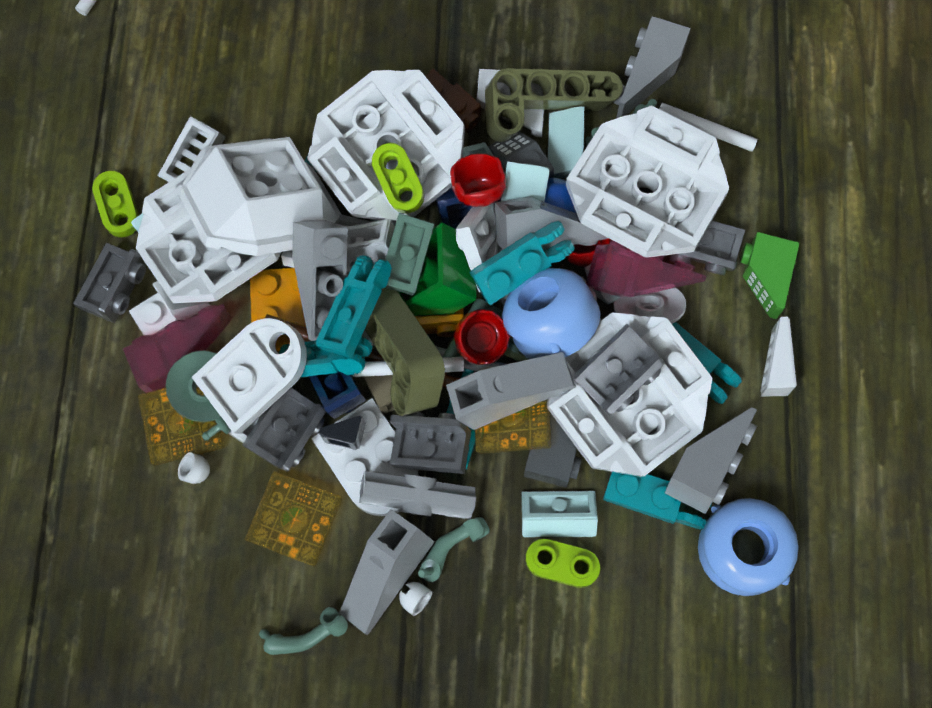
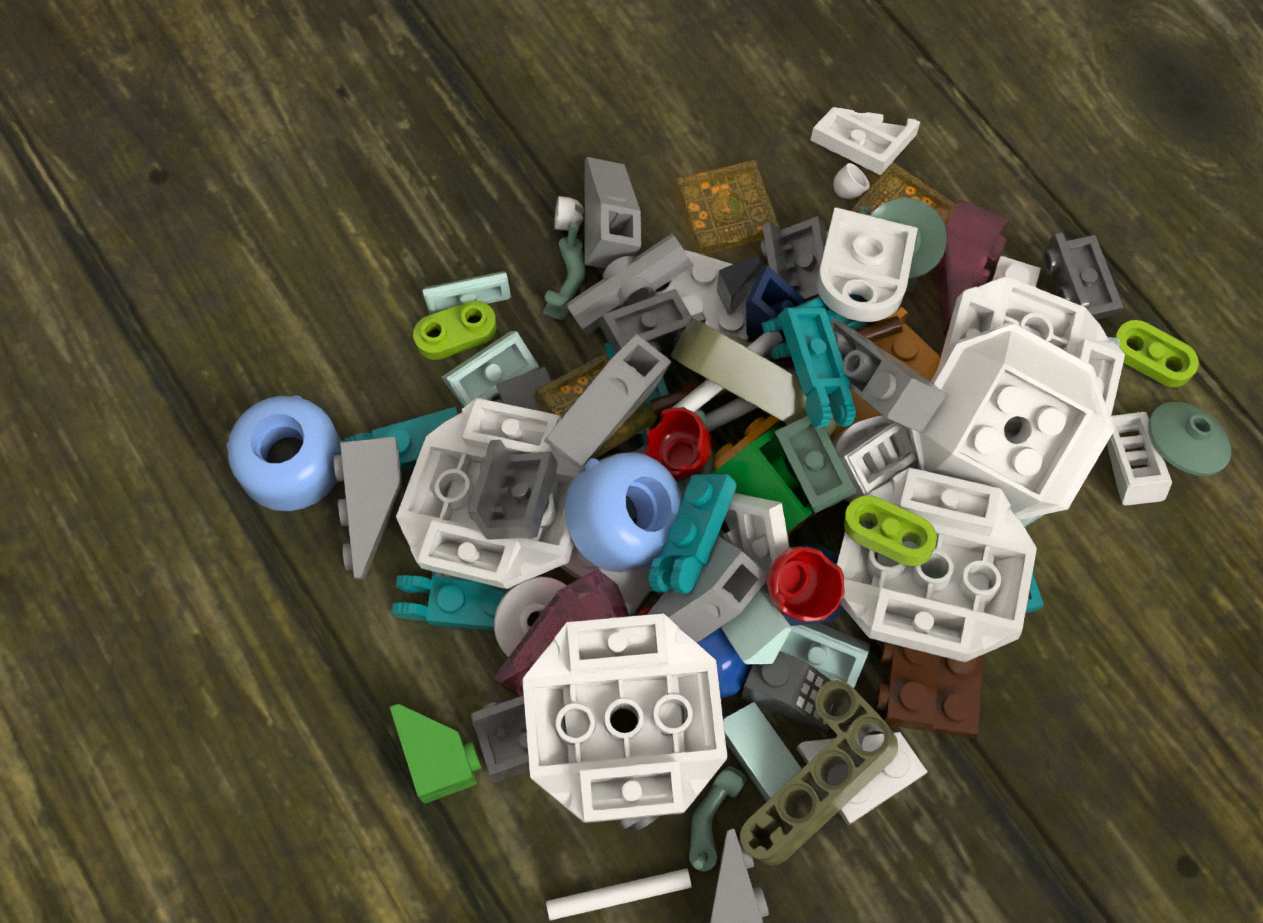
camera: 140 degrees right, 5 degrees down
sand green piece [259,607,348,655] -> none
white slope [761,317,797,397] -> none
none -> light aqua slope [423,271,511,315]
none -> white wing [811,107,920,175]
none -> sand green dish [1148,402,1231,476]

